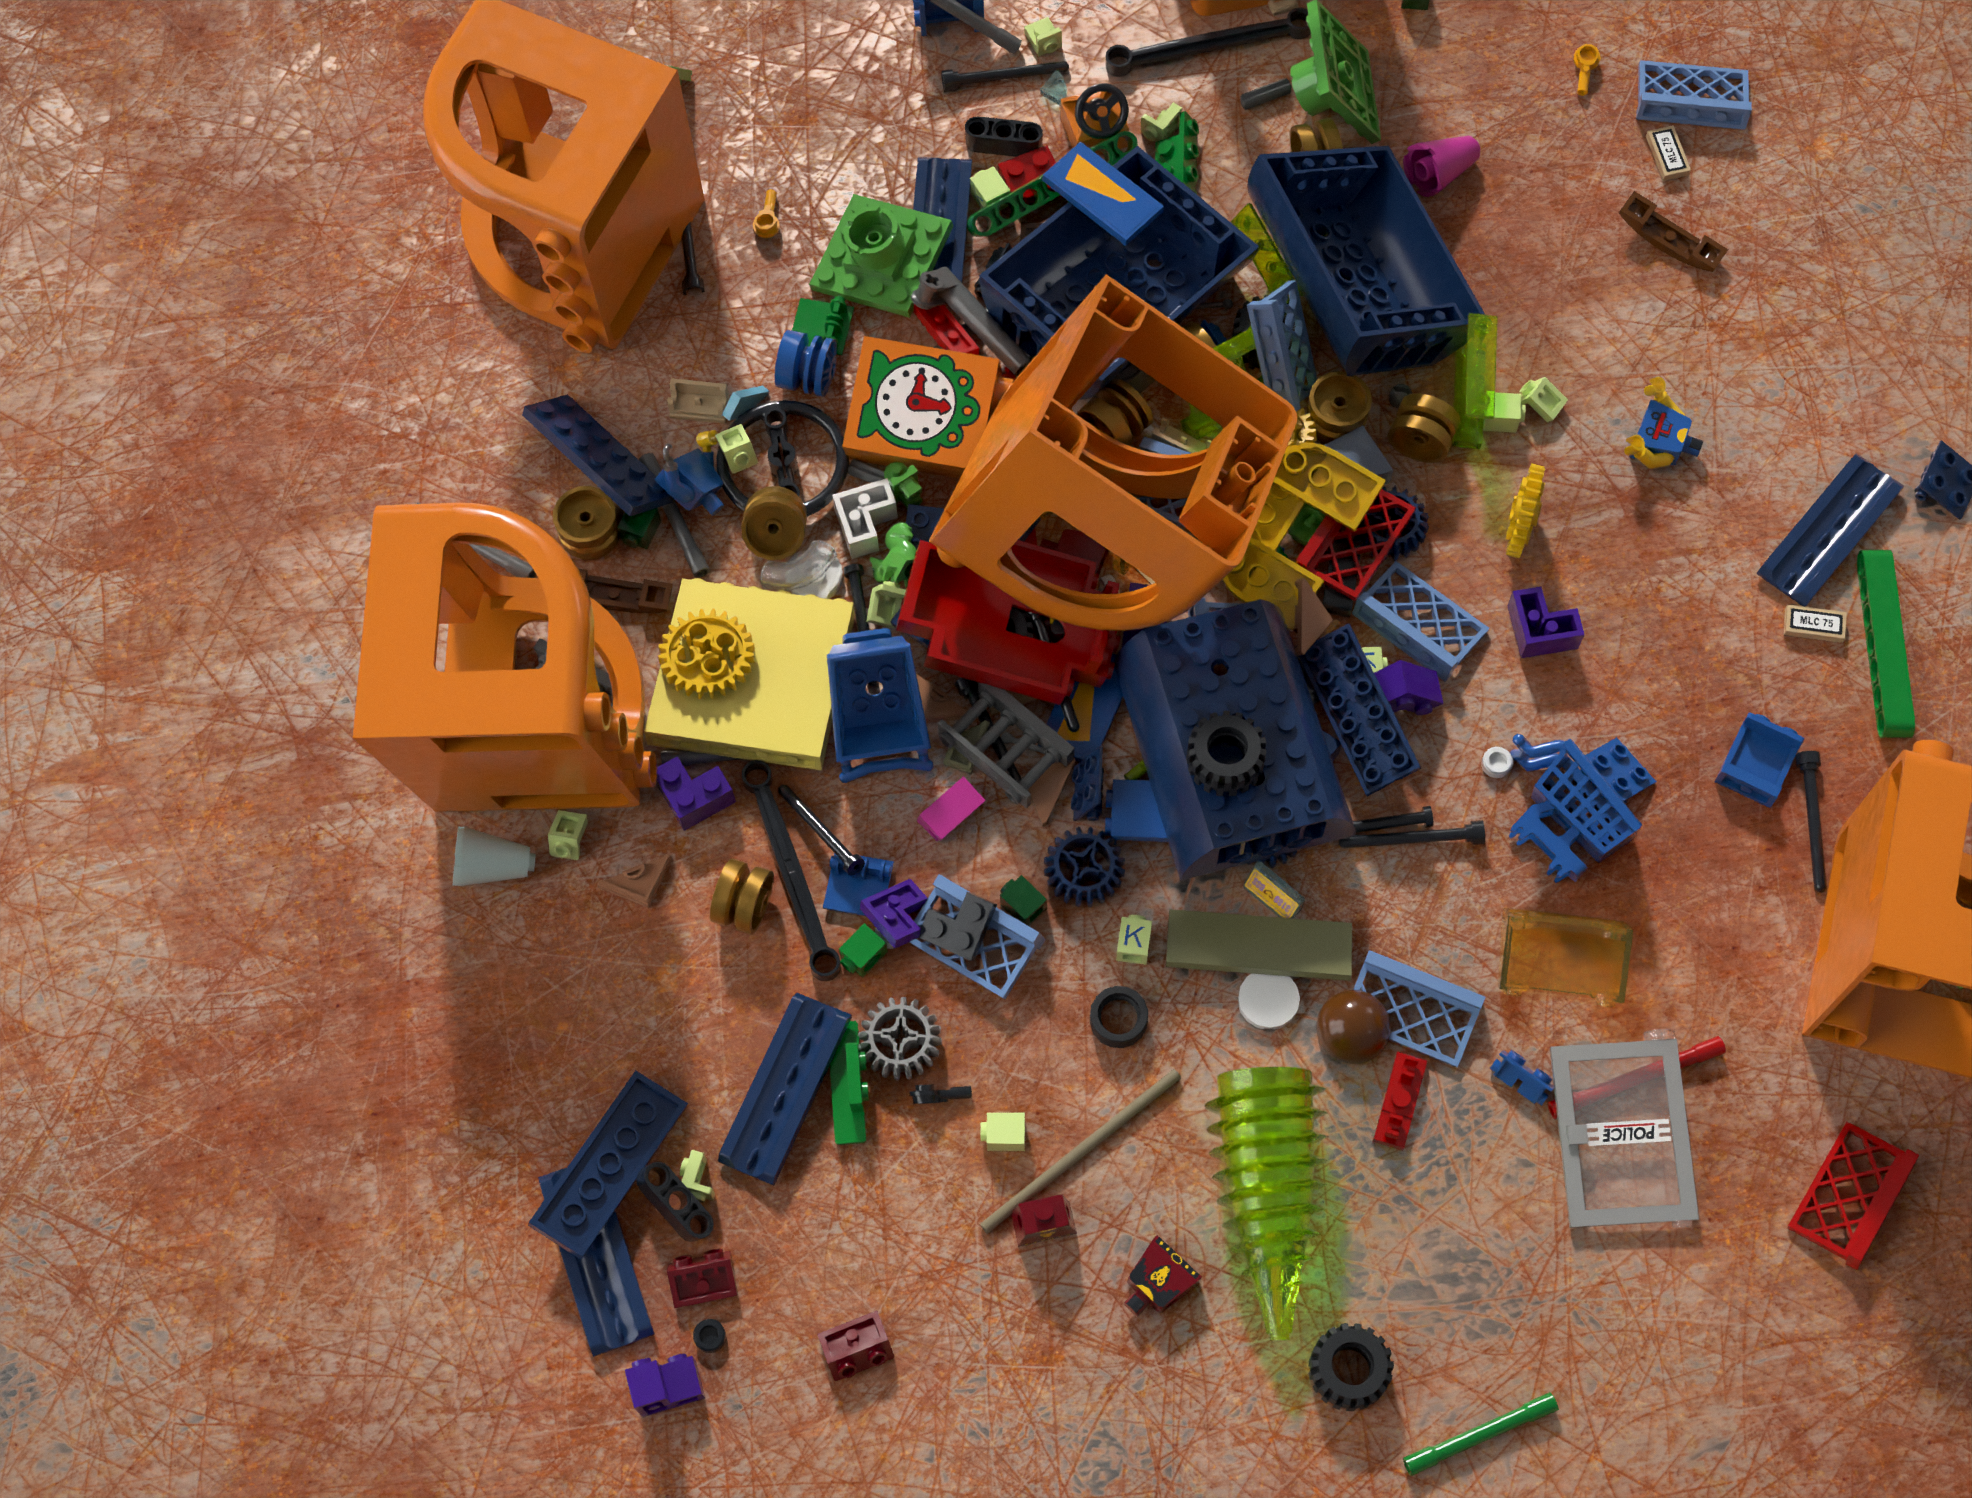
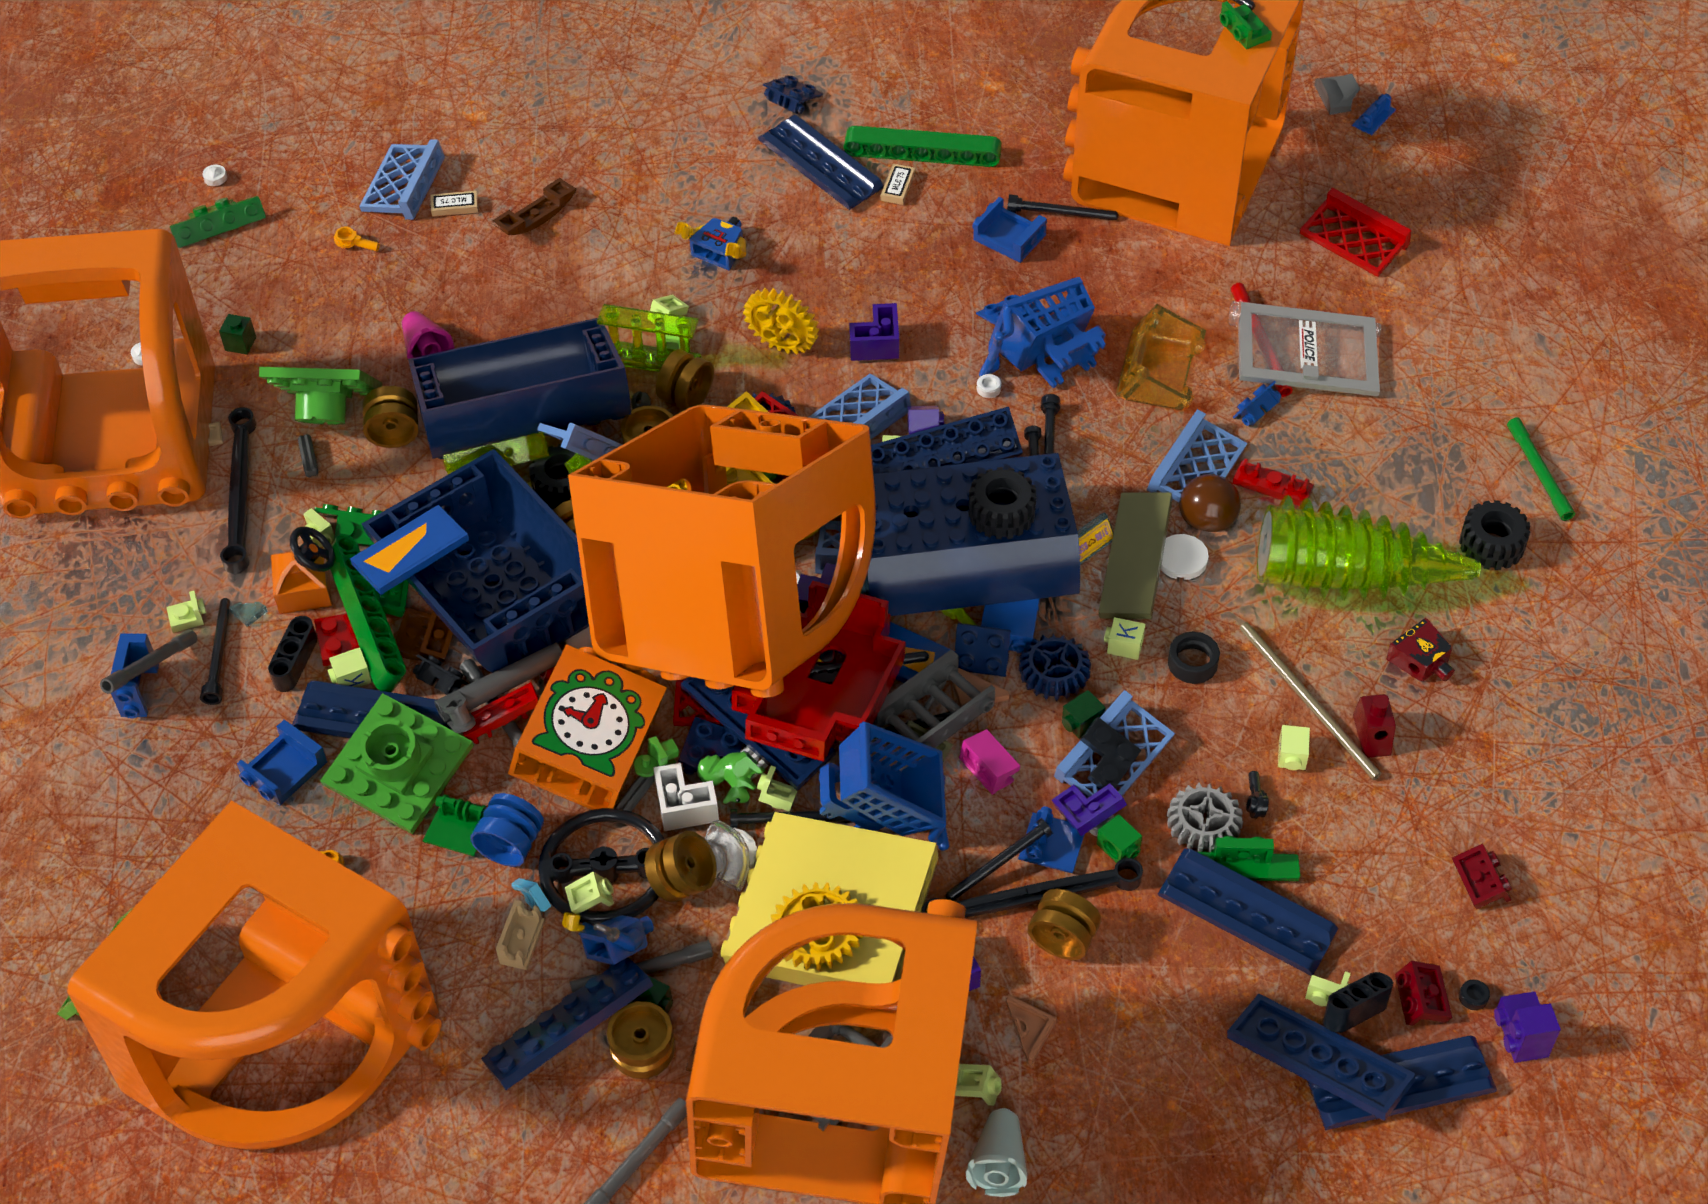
camera: 85 degrees left, 15 degrees down
none -> blue panel [237,719,327,806]

